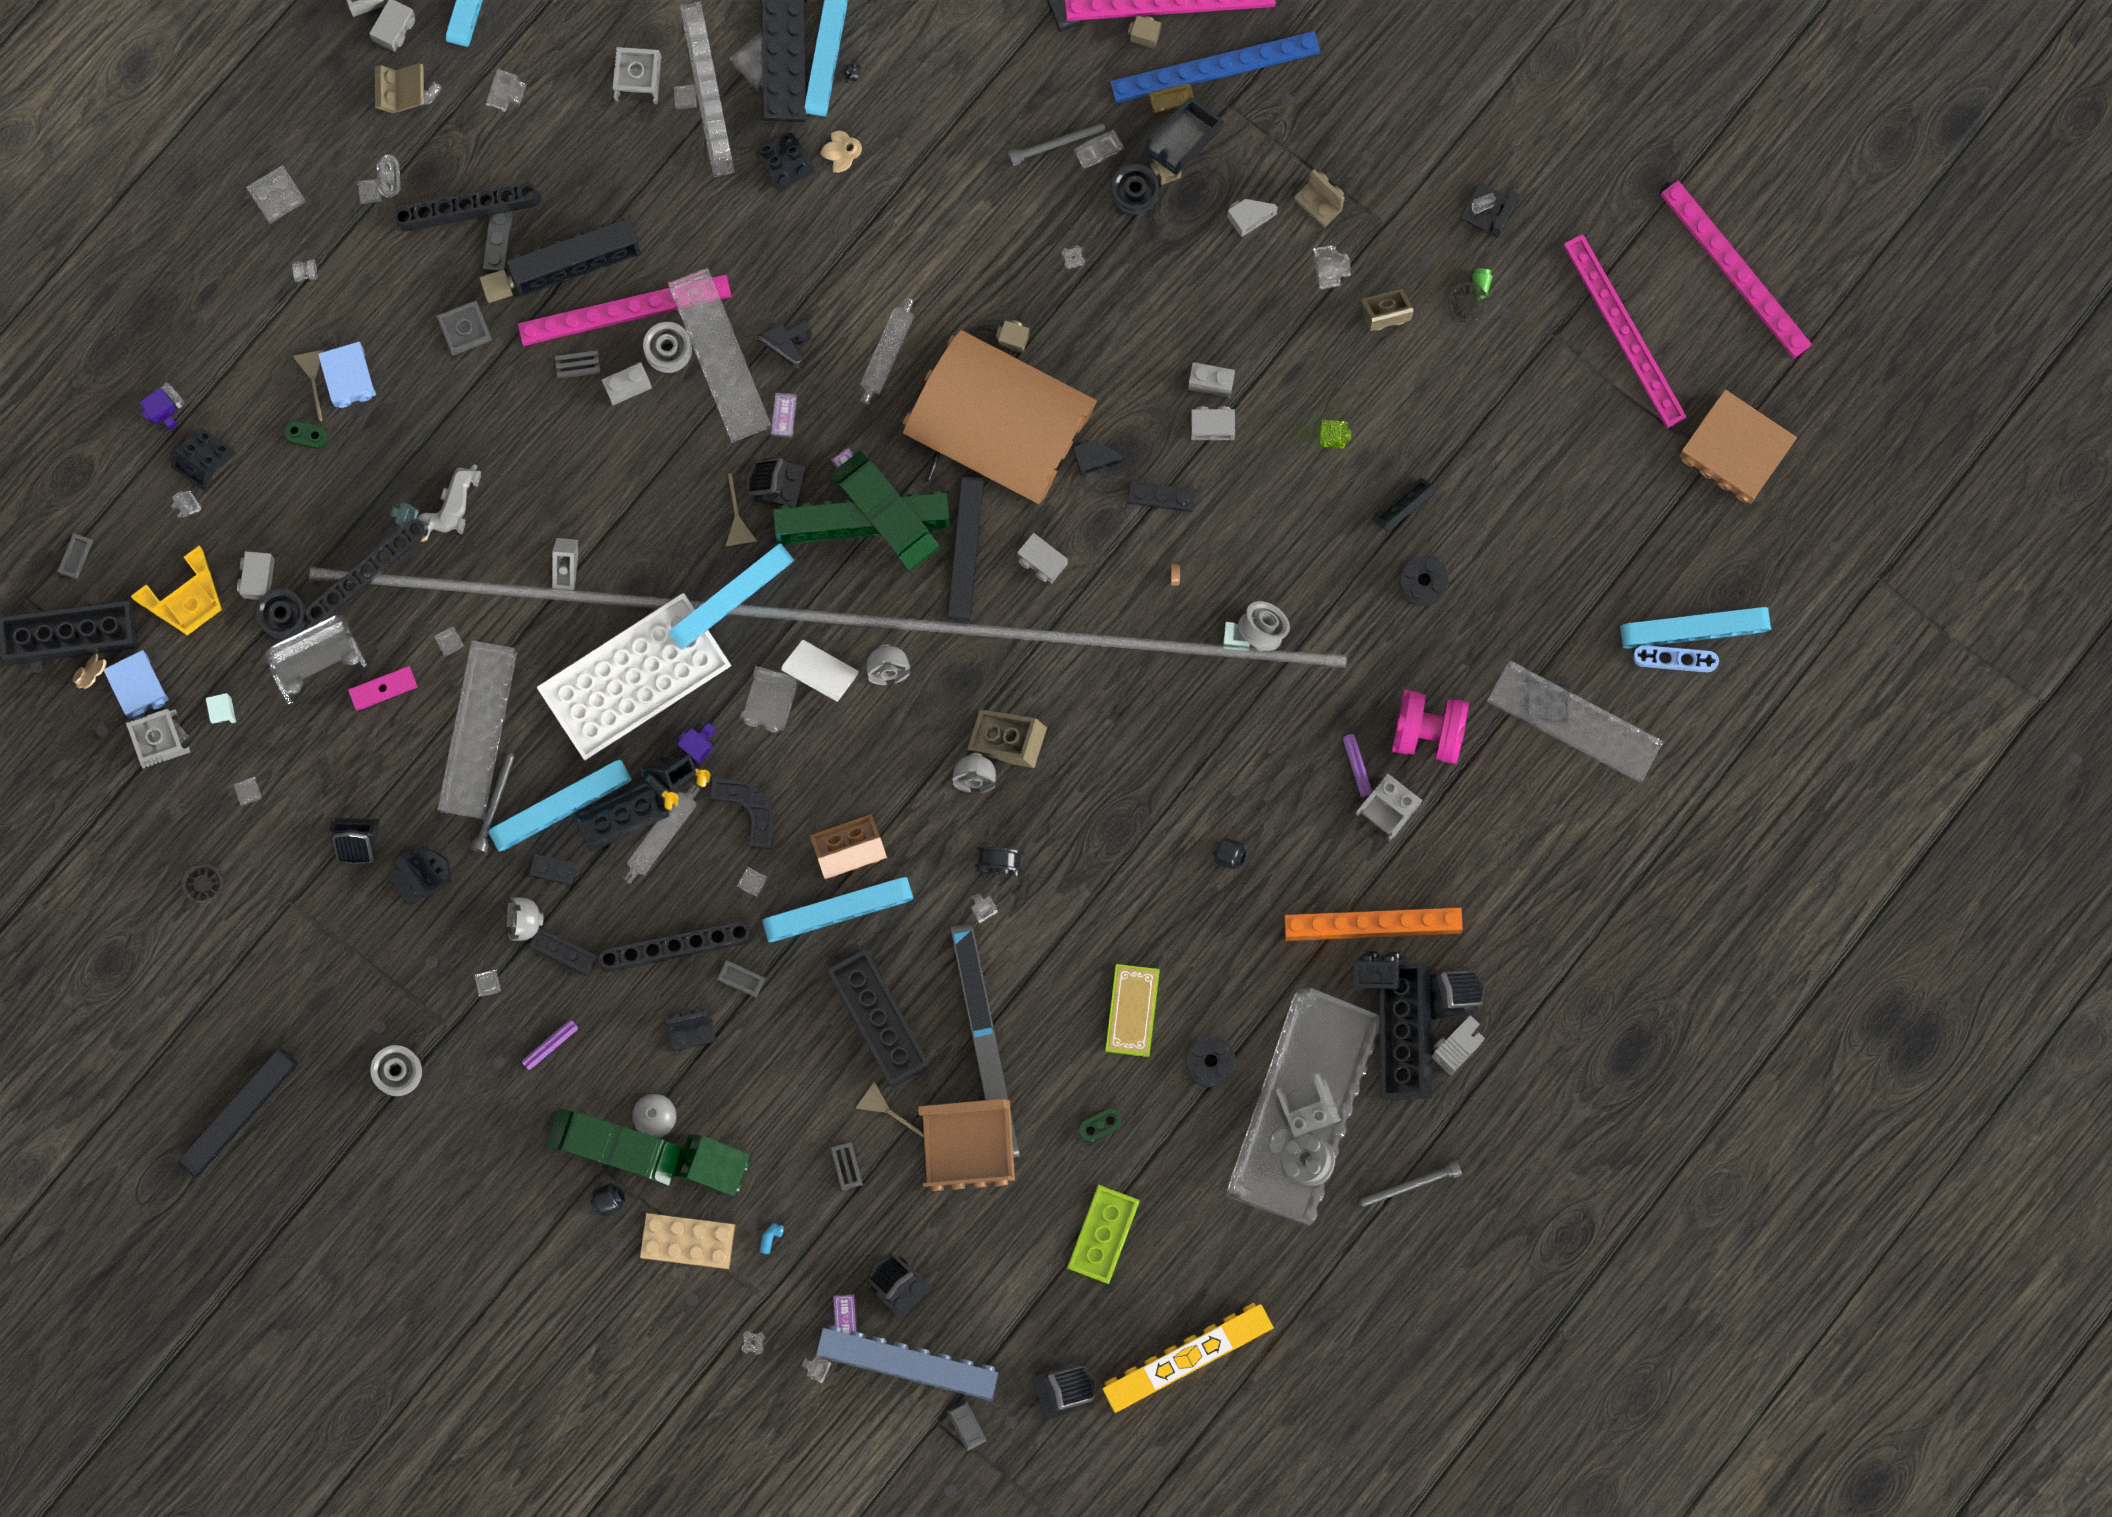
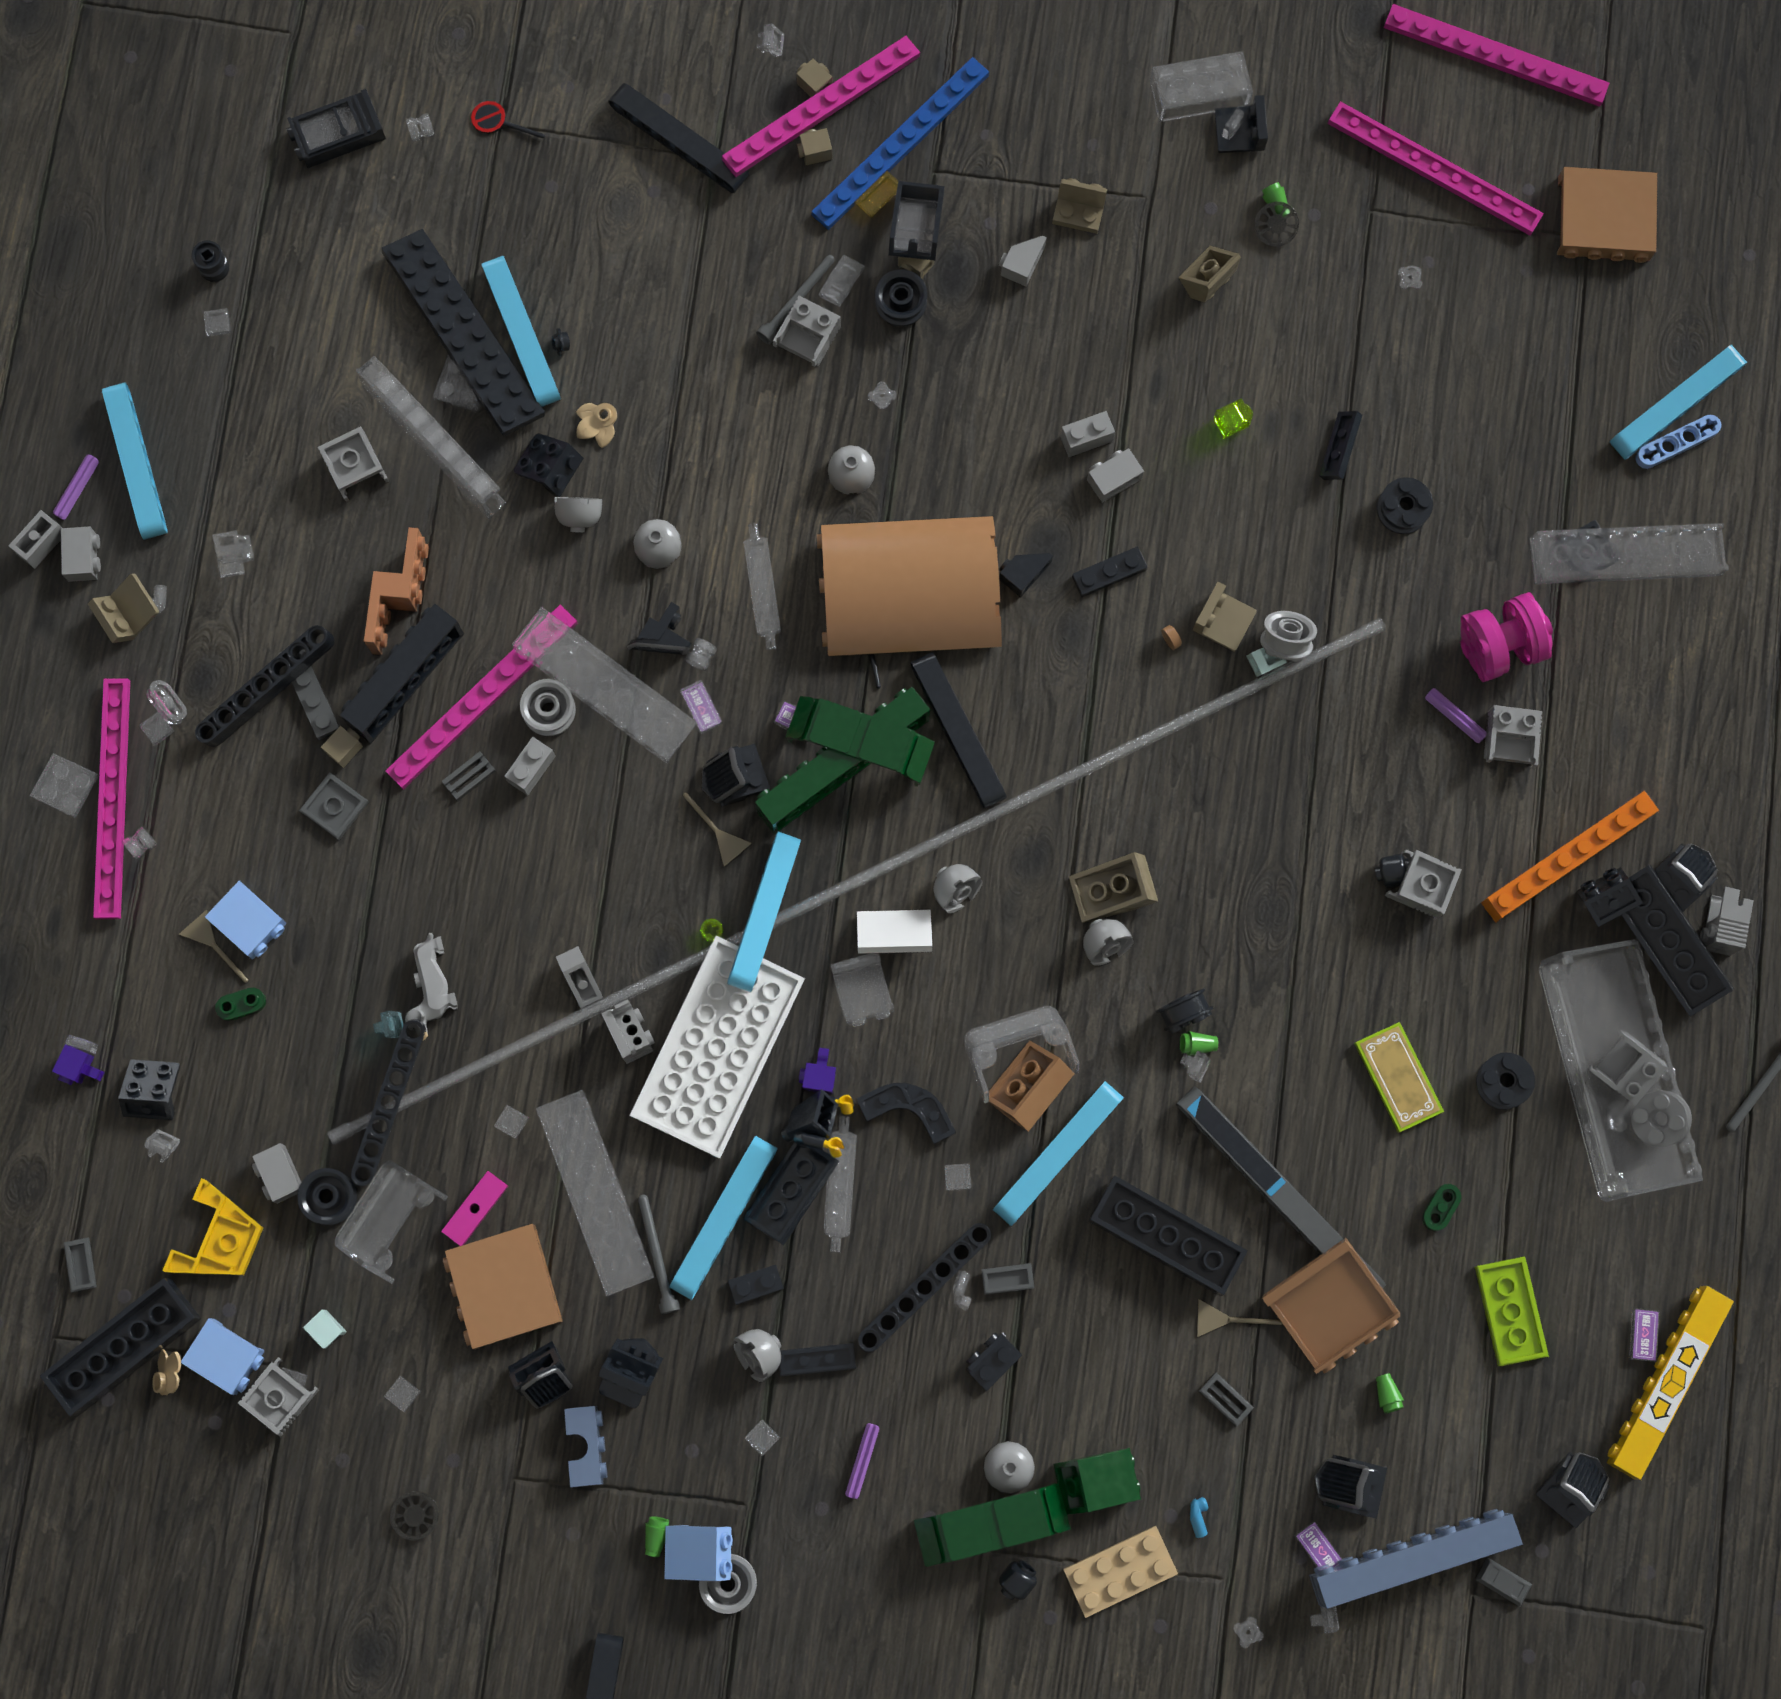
camera: 35 degrees left, 0 degrees up
clear tile [674,85,697,109] -> none
dark tan brick [996,320,1030,354] -> none
light grey brick [1017,533,1068,584] -> none
clear brick [1313,245,1351,289] -> none
none -> dark pink plate [94,678,130,919]
none -> nougat bracket [364,527,429,655]
none -> medium nougat panel [443,1224,563,1350]
none -> light grey cylinder [554,497,602,532]
none -> sand blue arch [564,1406,607,1487]
none -> light grey piece [601,999,655,1064]
none -> light grey cylinder [633,519,682,569]
none -> bright green cone [645,1516,669,1557]
none -> light blue panel [665,1525,733,1581]
none -> clear wheel [685,638,717,671]
none -> clear neon green bush [701,918,723,942]
none -> light grey piece [773,296,841,367]
none -> light grey cylinder [828,445,875,494]
none -> clear arm [953,1271,971,1310]
none -> clear windscreen [964,1006,1080,1103]
none -> clear brick [1150,51,1253,122]
none -> bright green cone [1180,1031,1218,1056]
none -> dark tan bracket [1193,582,1257,652]
none -> bright green cone [1376,1374,1404,1413]
none -> light grey piece [1385,850,1462,918]
none -> clear plate [1398,266,1423,289]
none -> tile [1629,1308,1660,1362]

